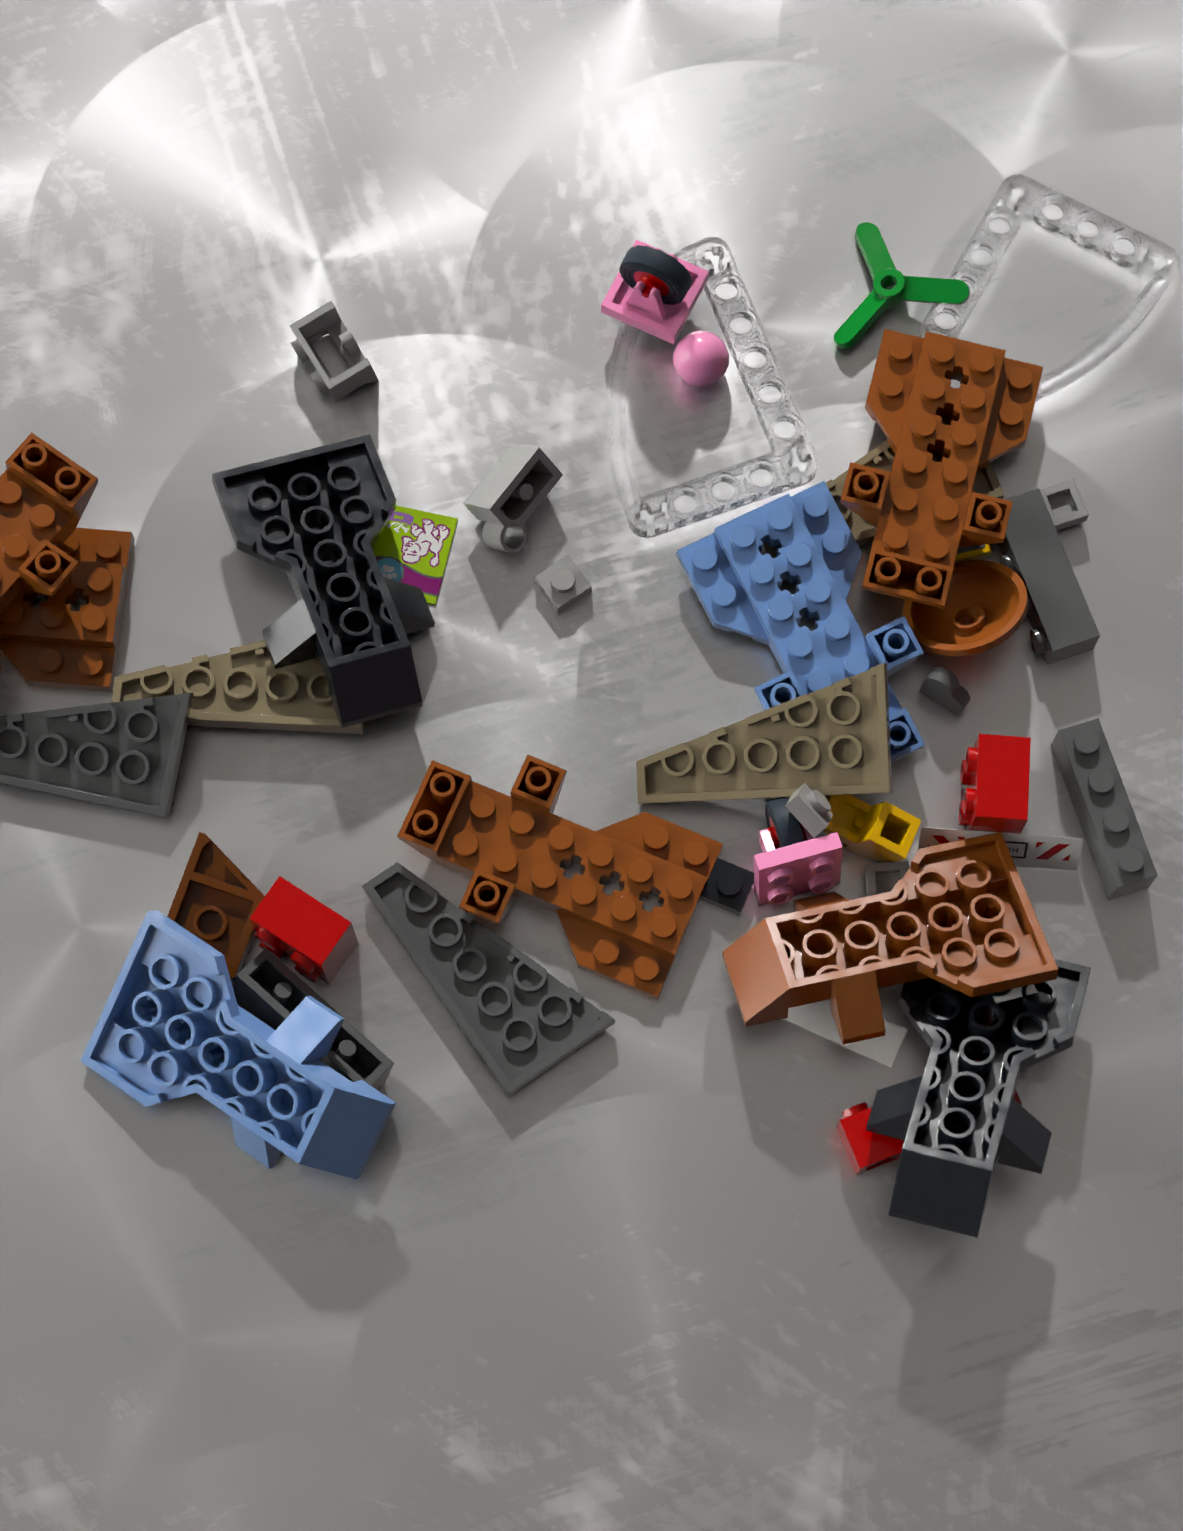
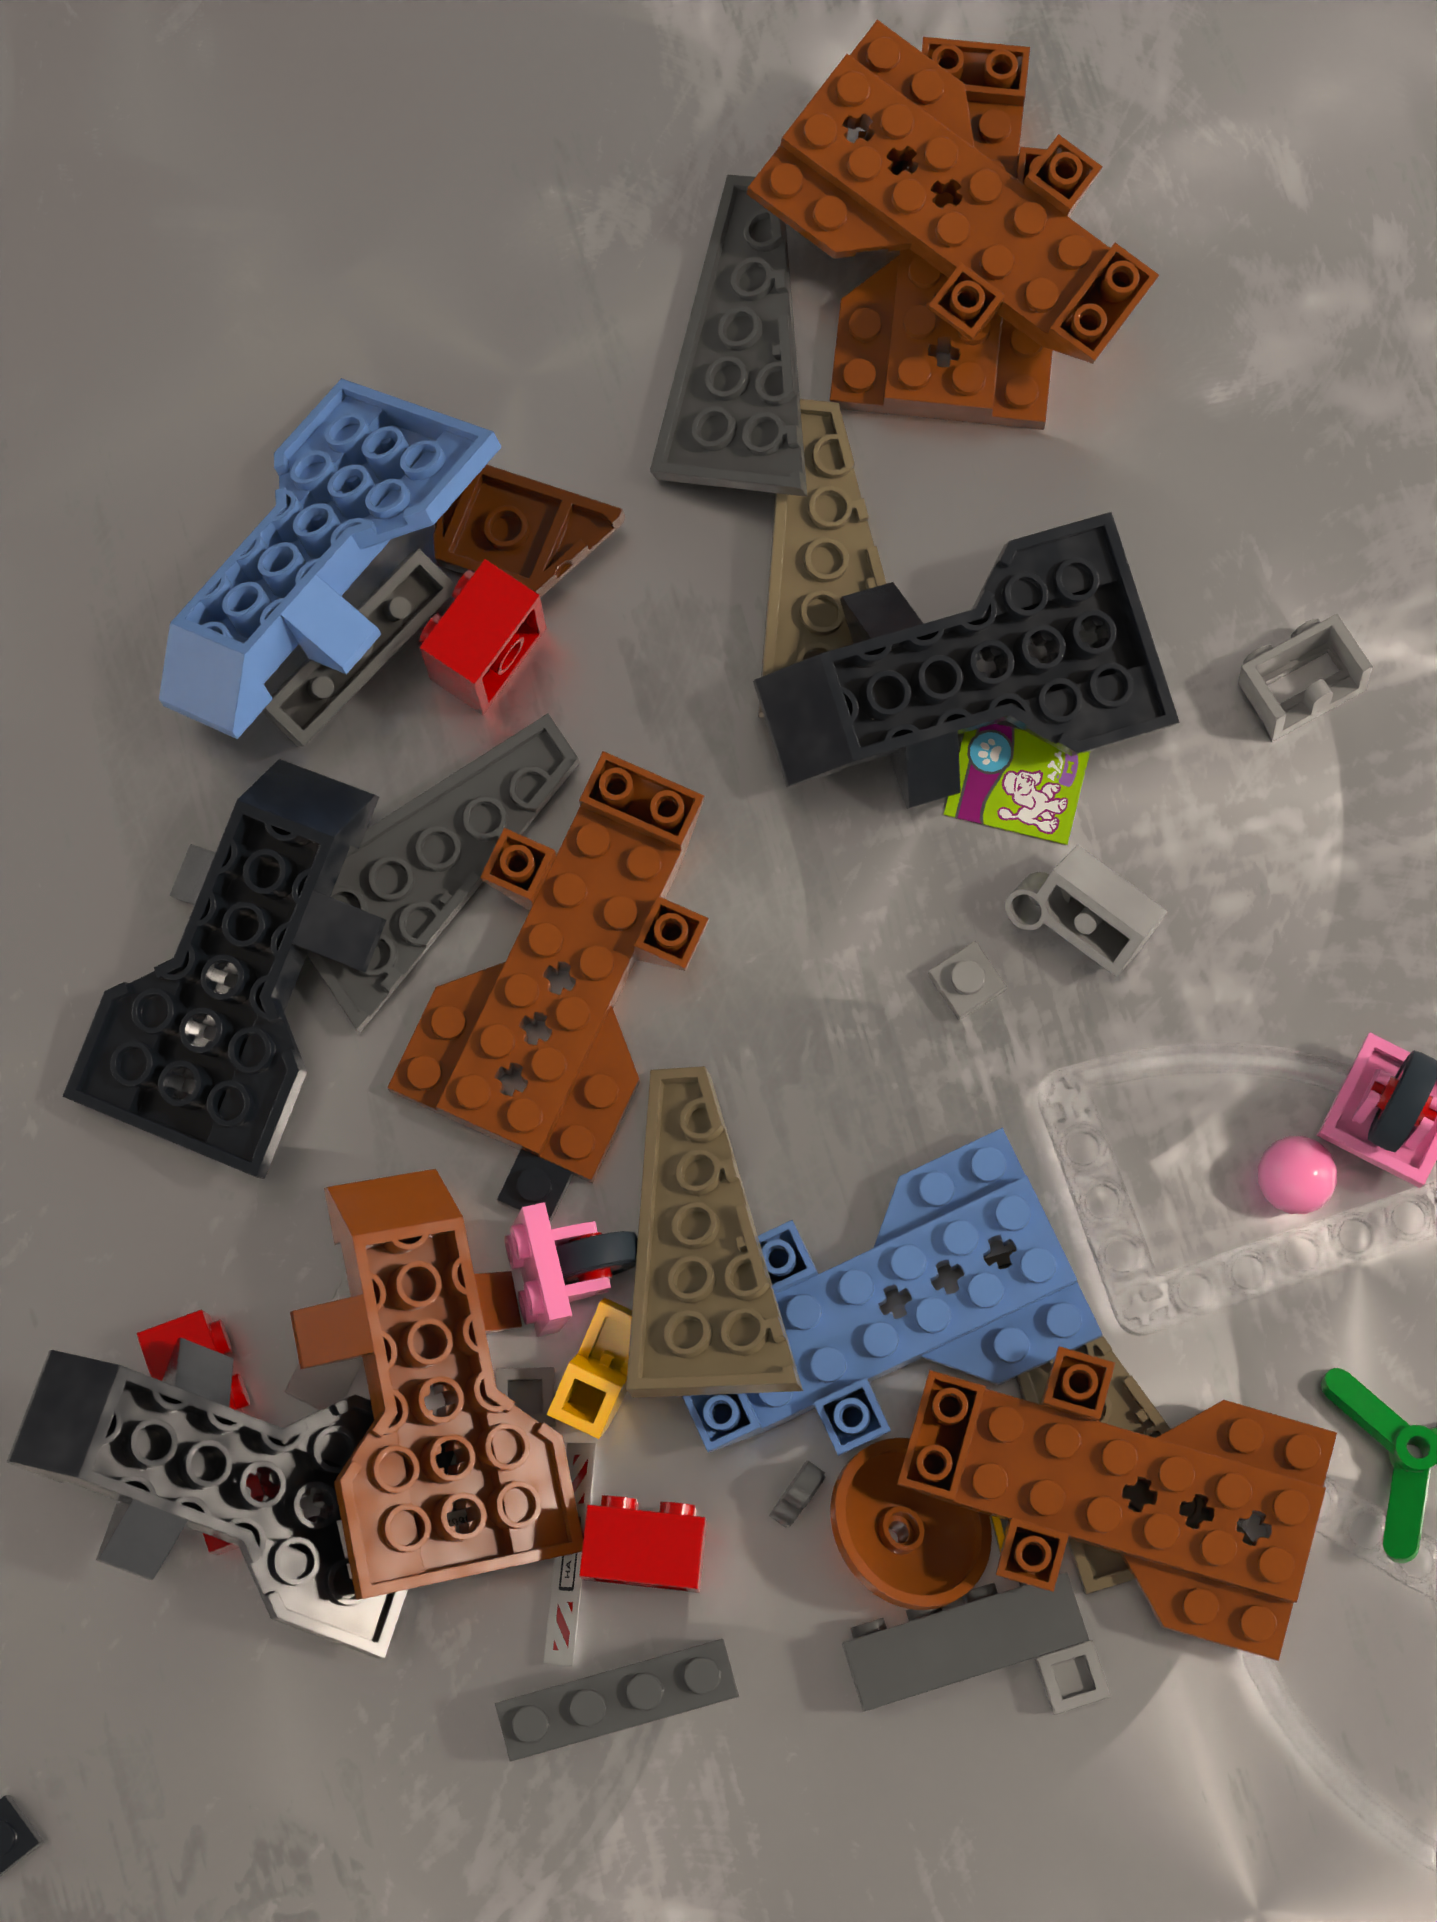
camera: 95 degrees right, 5 degrees up
light grey plate [785,783,833,838] -> none
none -> black piece [62,759,387,1179]

